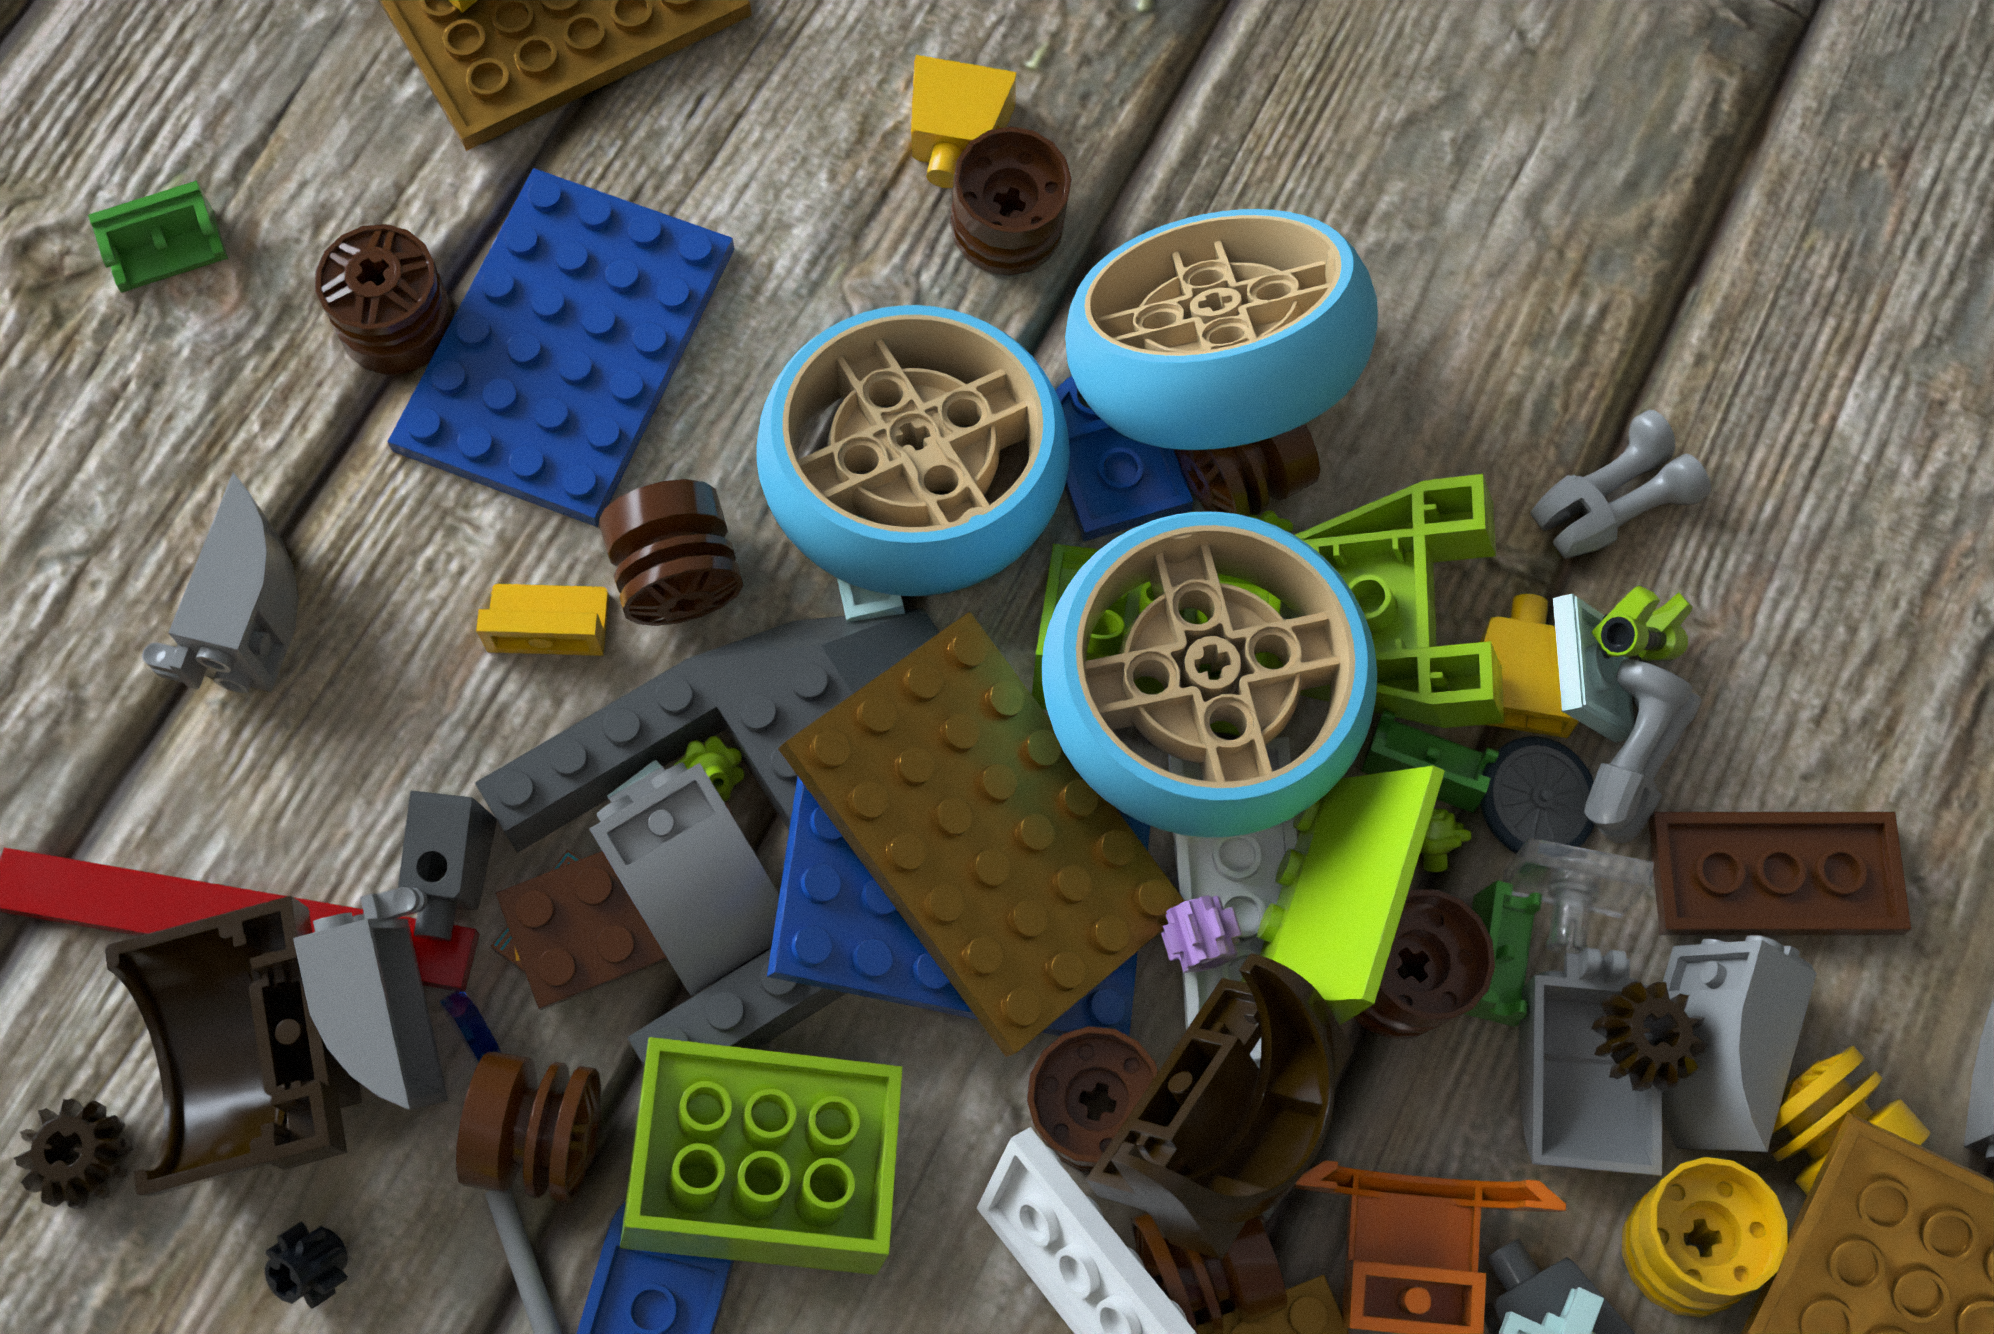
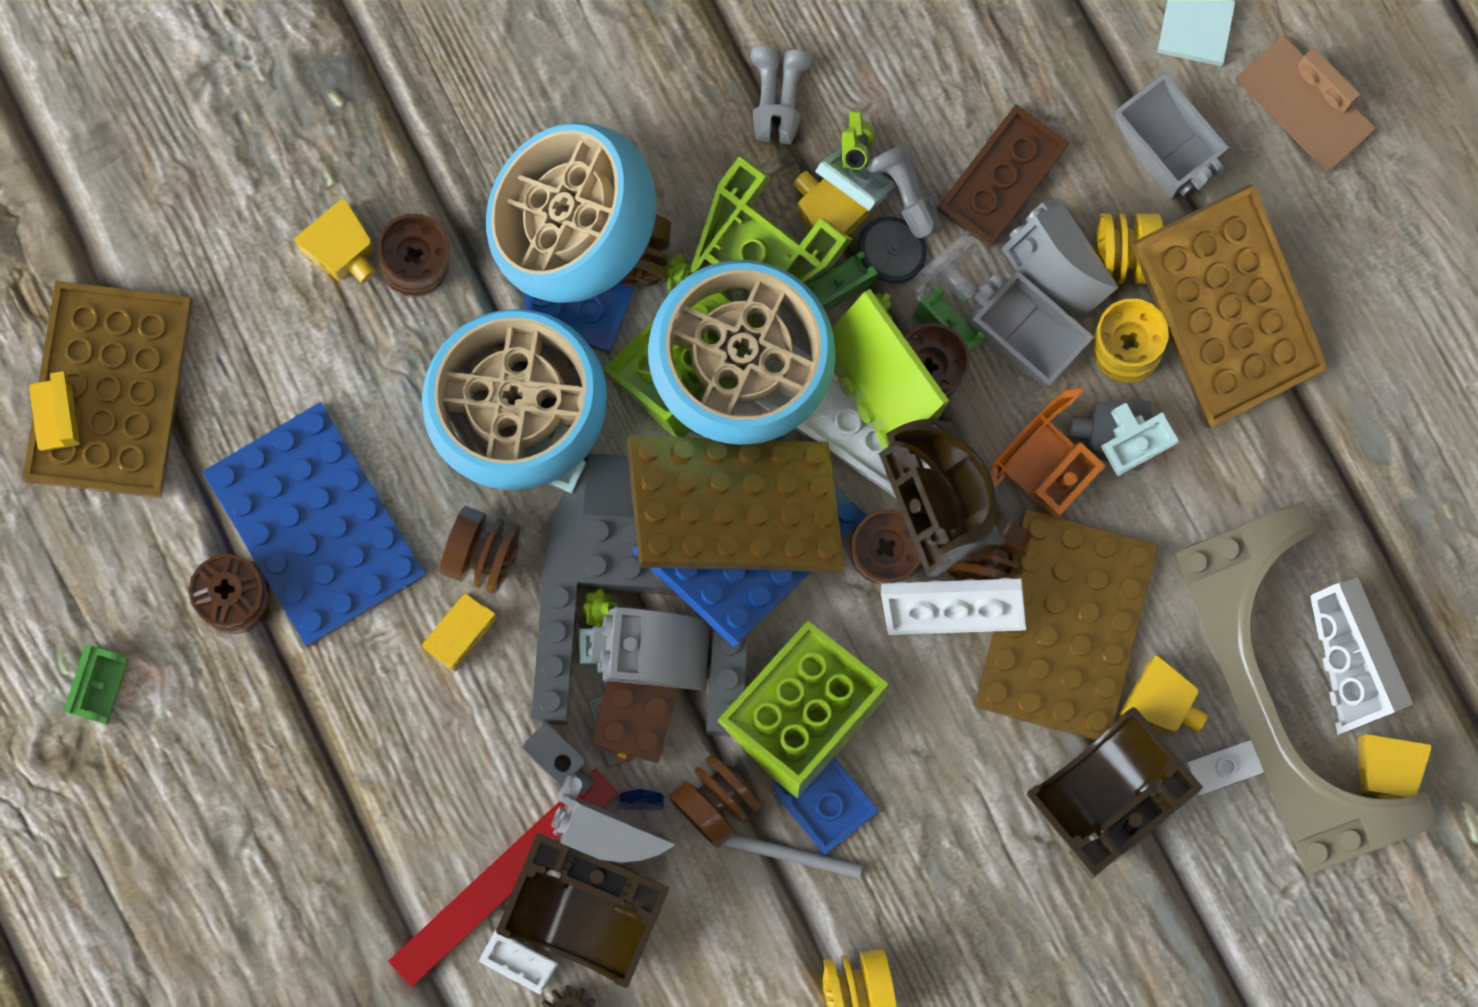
camera: 60 degrees left, 10 degrees up
light grey piece [142,472,299,693] -> none
black gear [265,1221,348,1309] -> none
lavender gear [1161,895,1242,973] -> none
dark brown gear [1591,982,1709,1092] -> none
none -> white plate [478,930,558,995]

